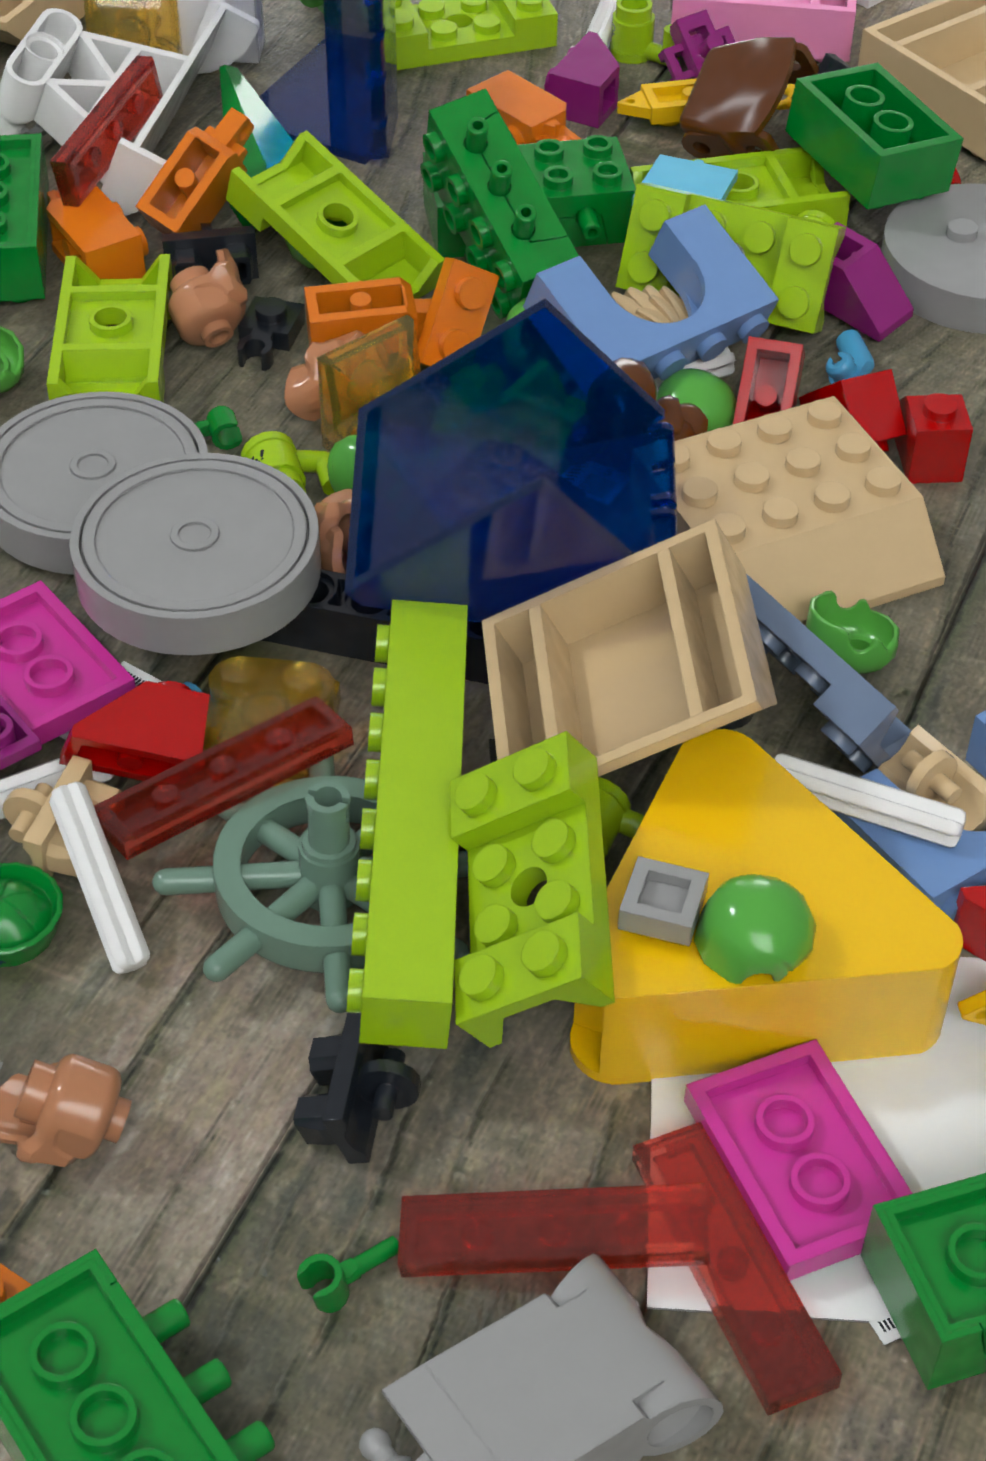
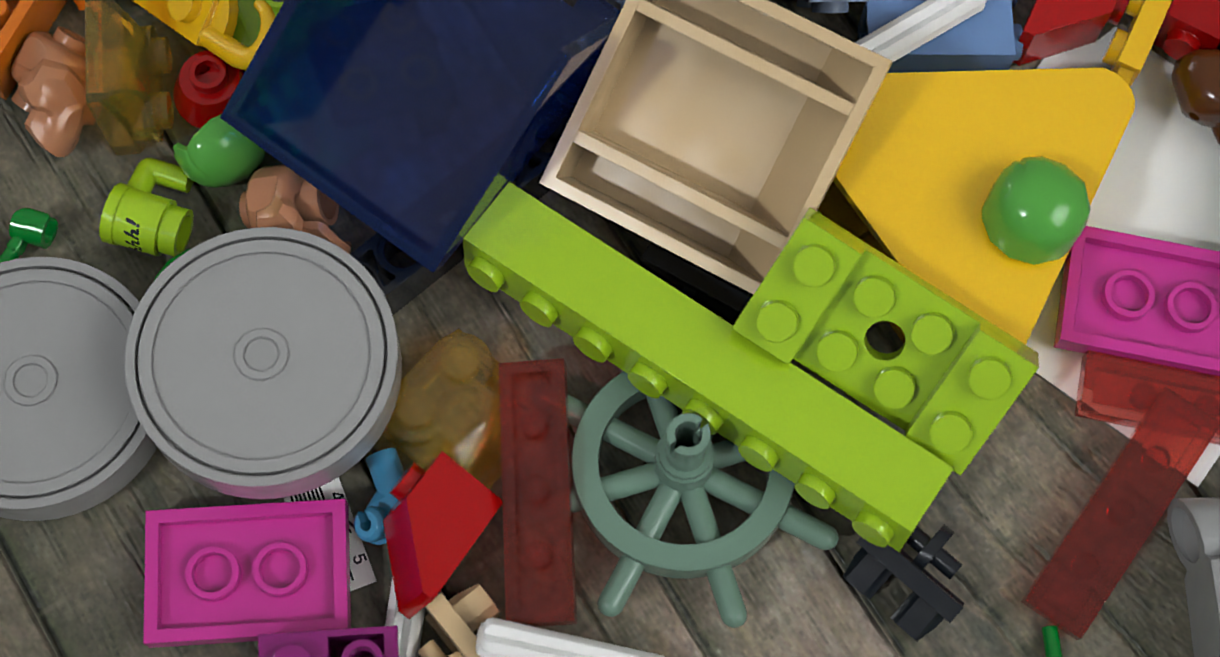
camera: 60 degrees left, 25 degrees up
light grey plate [618,856,709,946] -> none

